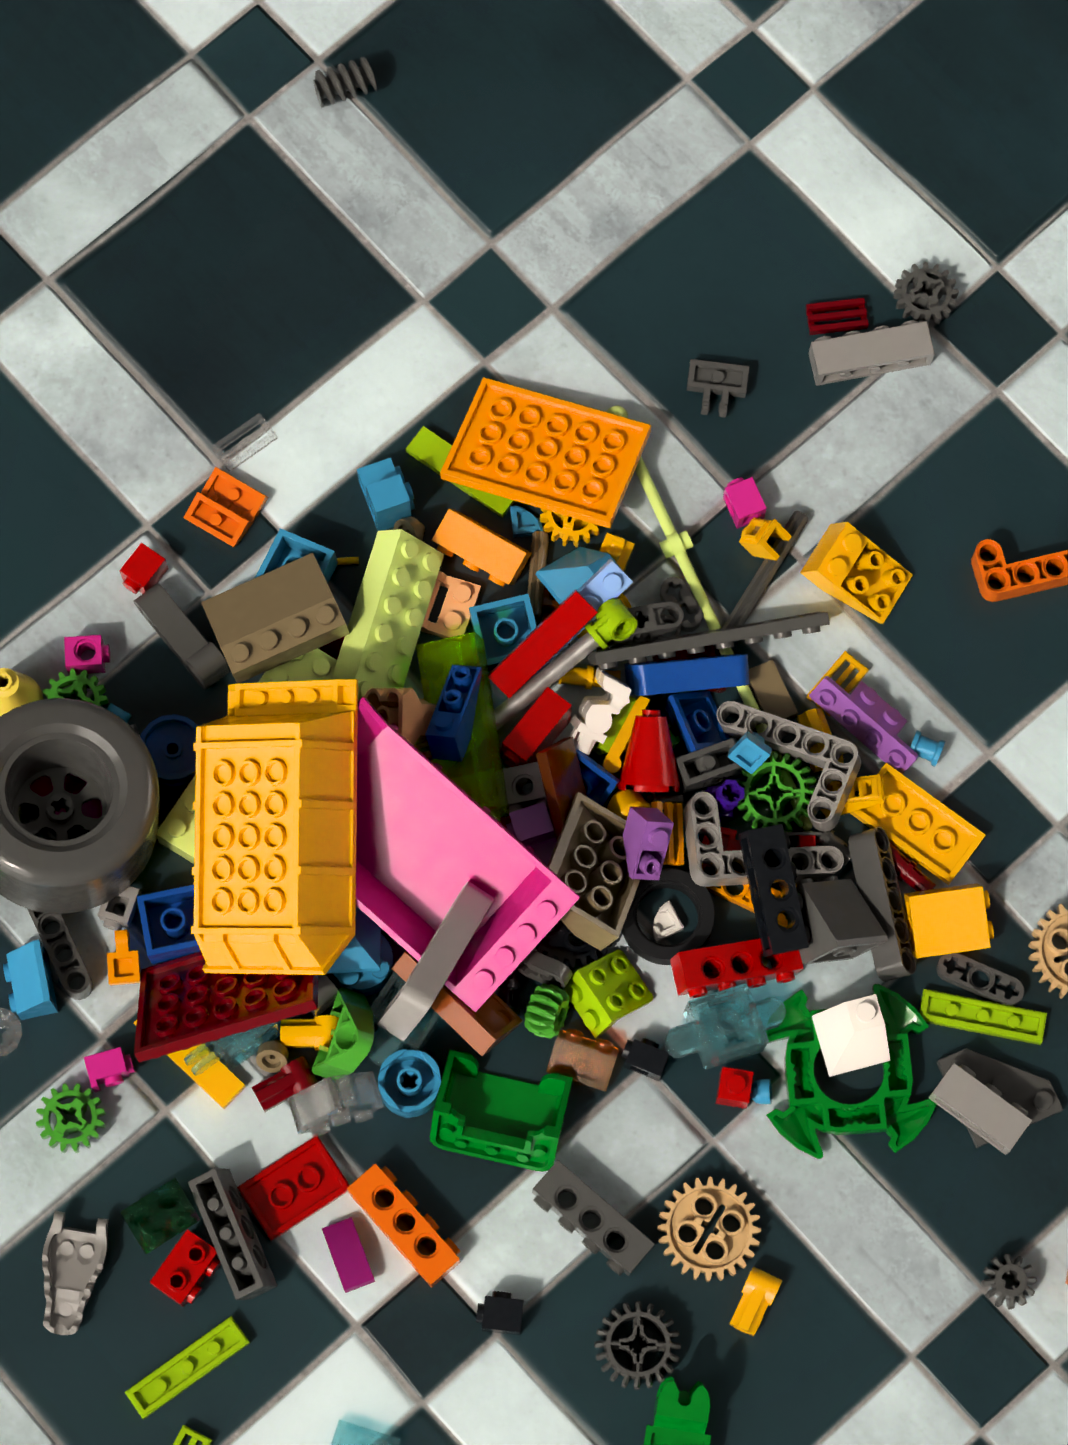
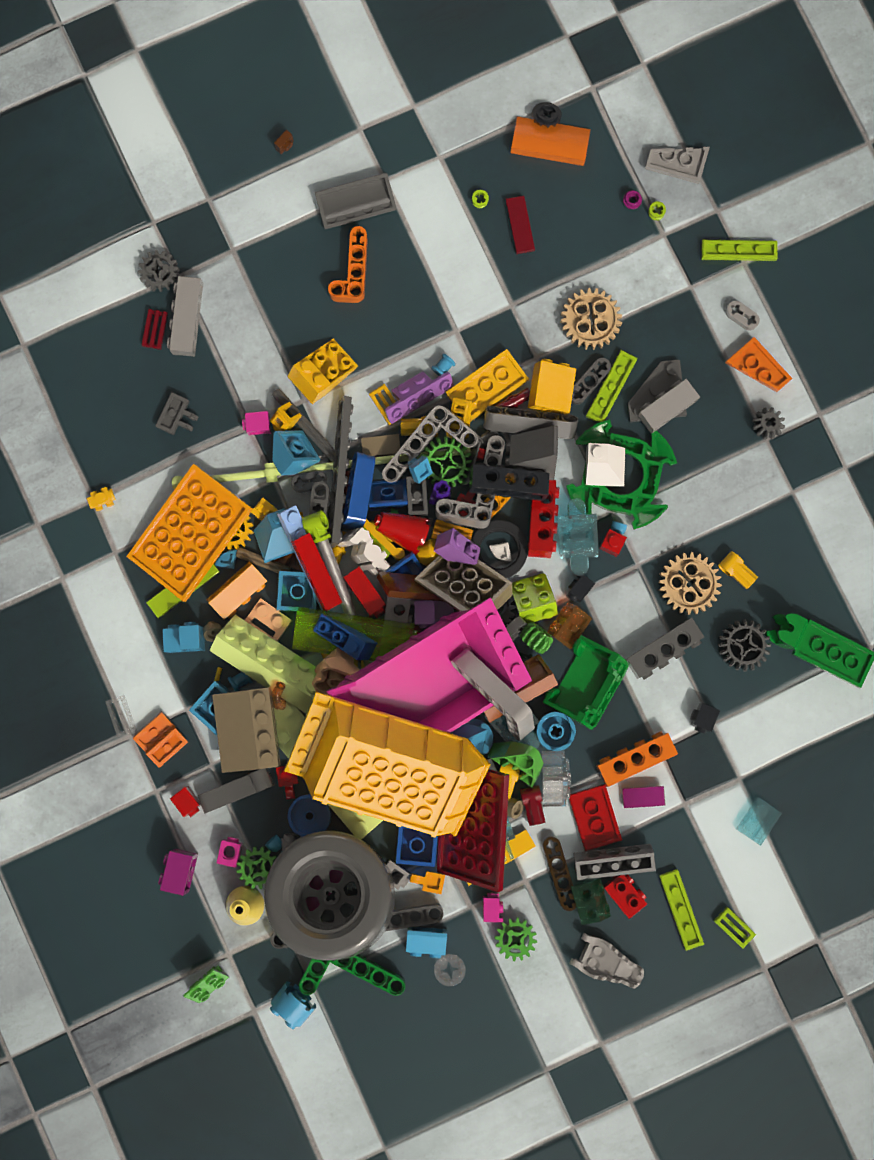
camera: 70 degrees left, 10 degrees up
none -> yellow piece [87,487,116,511]
none -> magenta brick [158,849,198,896]
none -> dark azure bush [228,672,253,692]
none -> dark azure slope [272,431,321,476]
none -> clear orange arm [272,682,286,710]
none -> red plate [276,766,299,799]
none -> dark brown beam [543,836,578,911]

